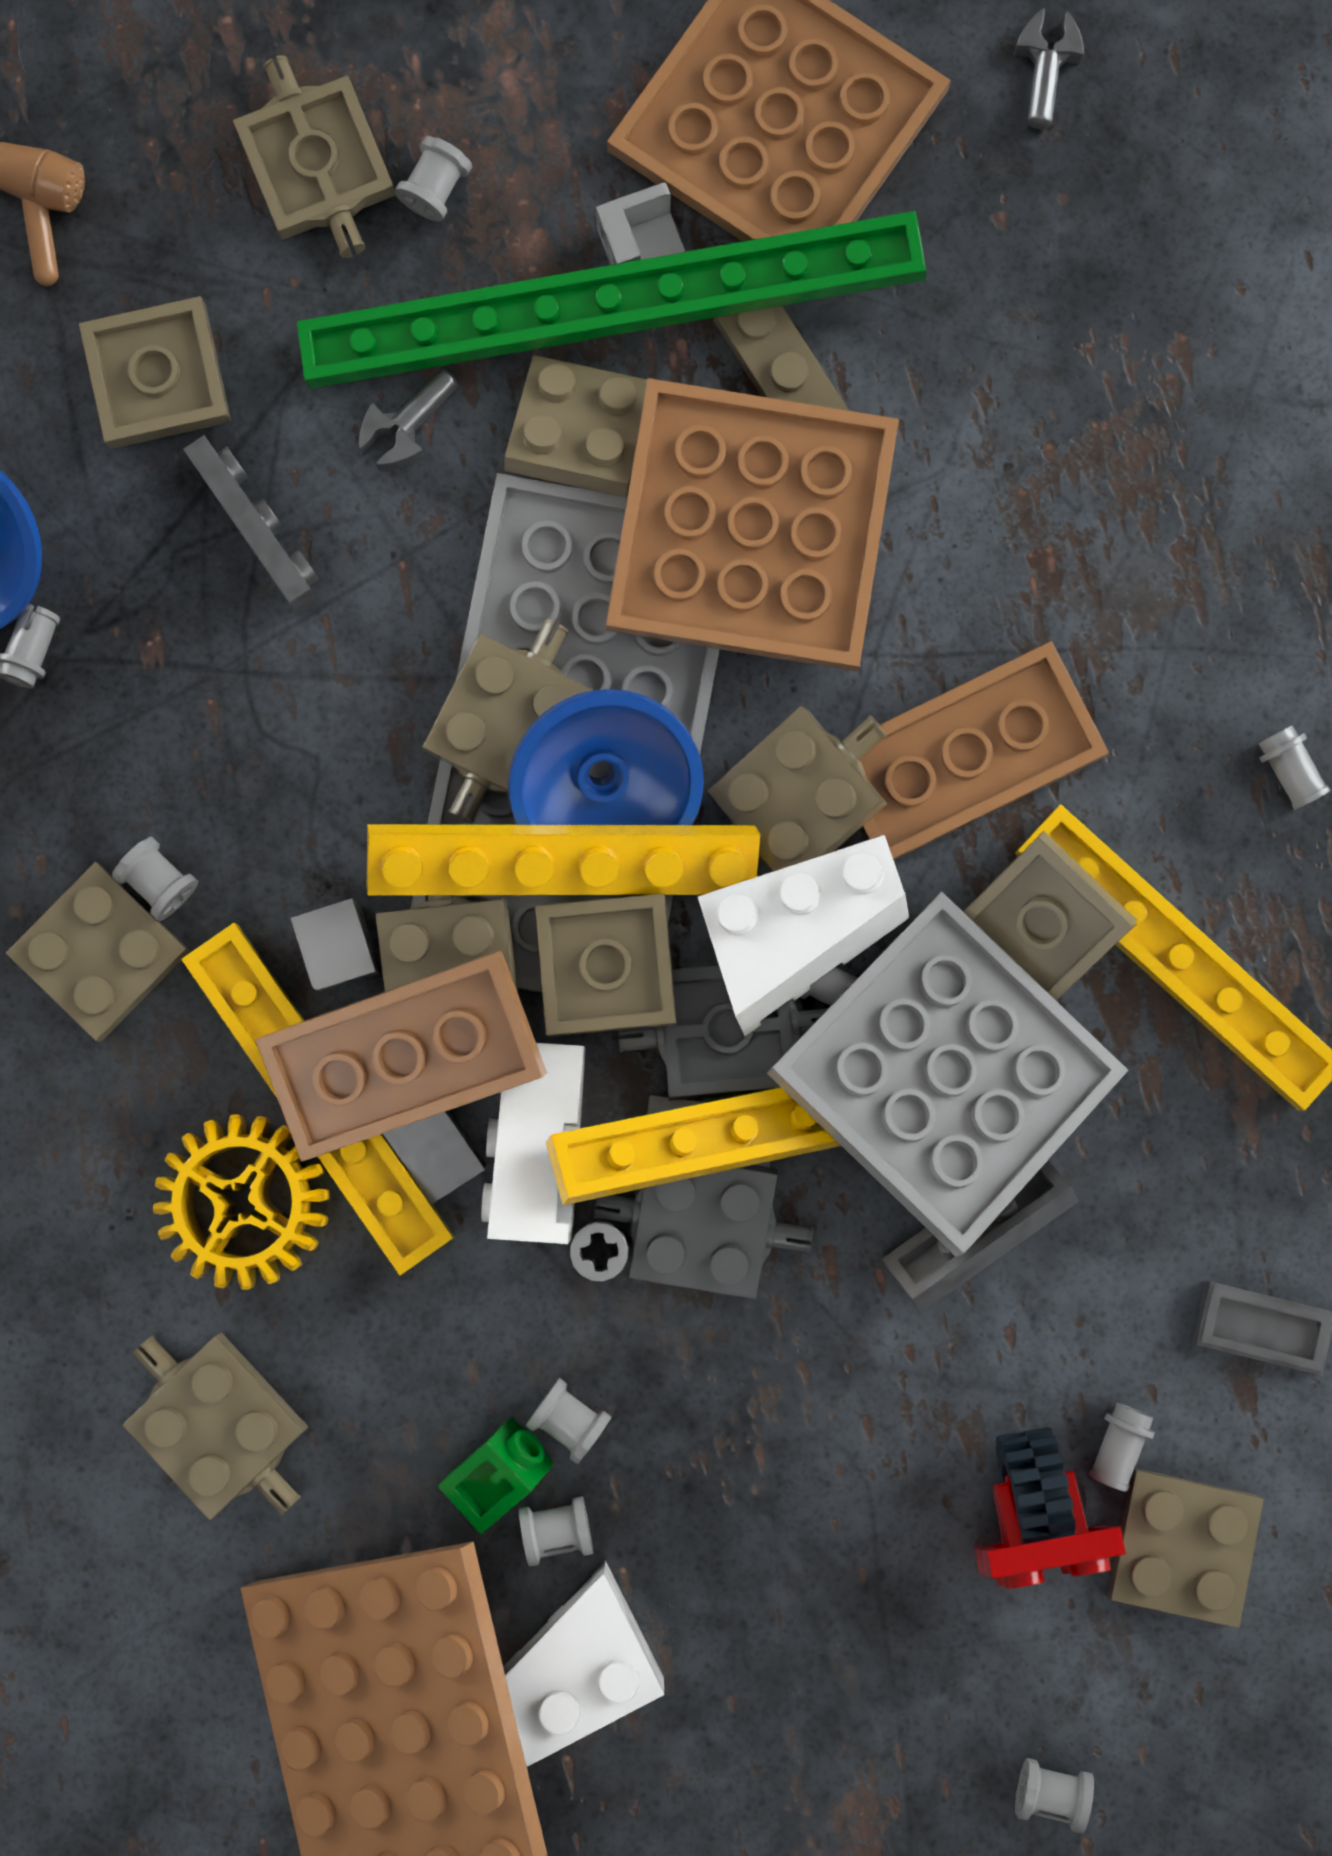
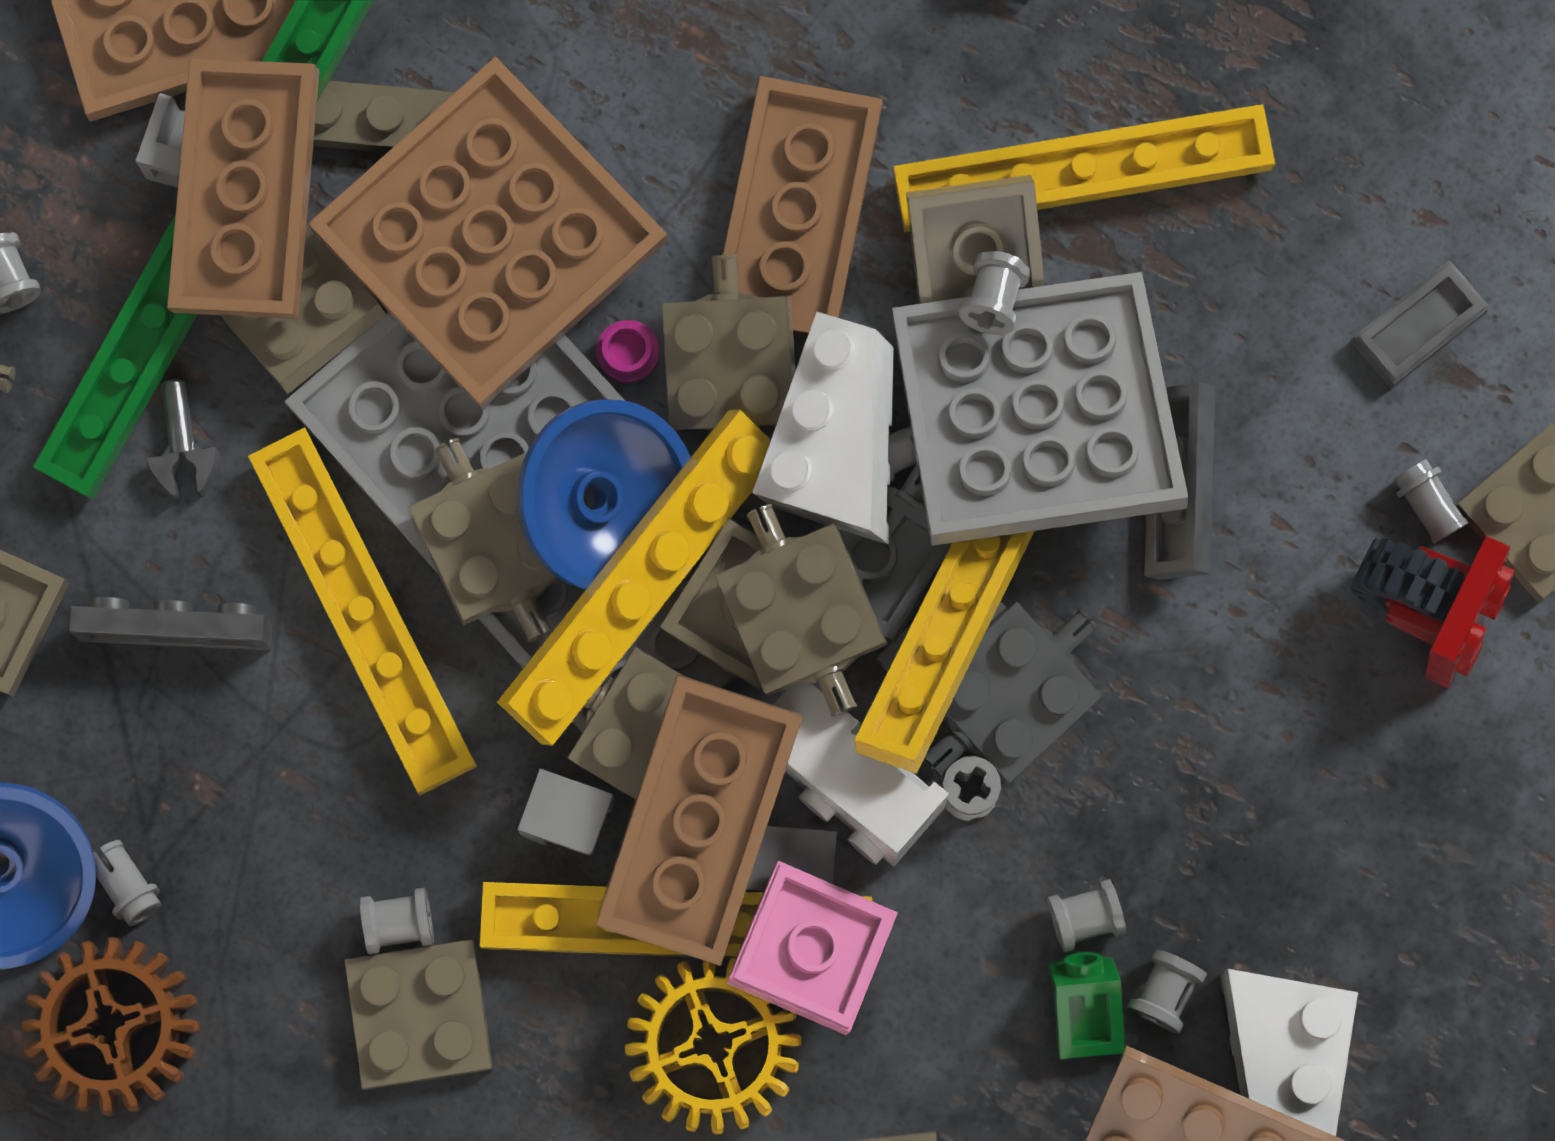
camera: 50 degrees left, 5 degrees down
none -> medium nougat plate [167,58,320,319]
none -> yellow plate [248,427,477,796]
none -> dark pink plate [596,320,659,384]
none -> dark tan plate [715,504,888,717]
none -> bright pink plate [726,861,898,1035]
none -> light grey bush [959,251,1030,335]

